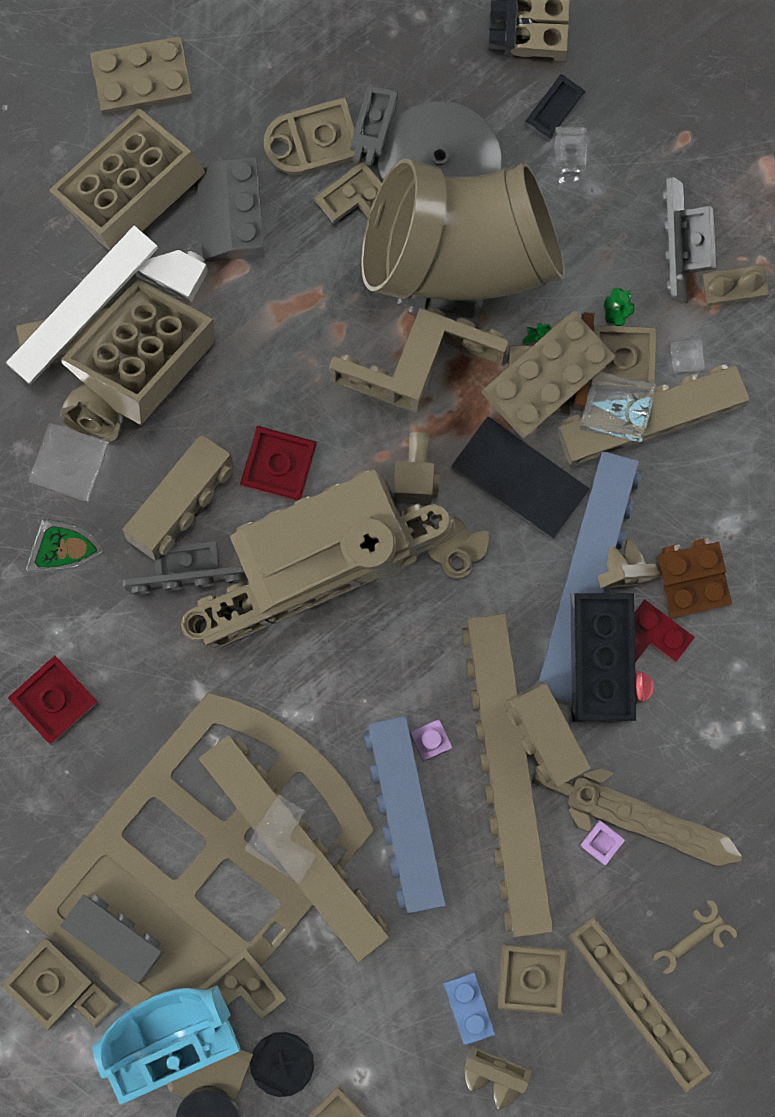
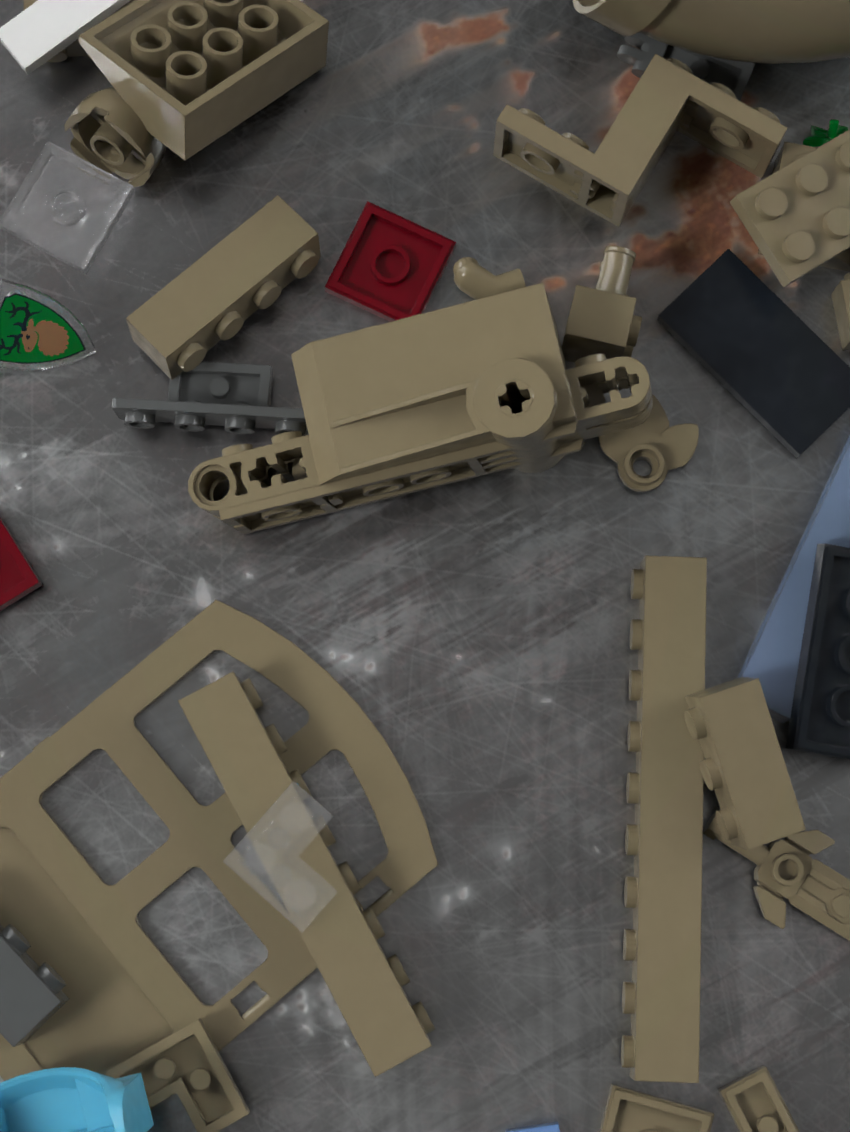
camera: 10 degrees right, 0 degrees up
sand blue brick [363,716,446,914] -> none
lavender plate [410,719,452,762] -> none
lavender plate [580,820,625,866] -> none
none -> dark tan arm [453,257,526,300]

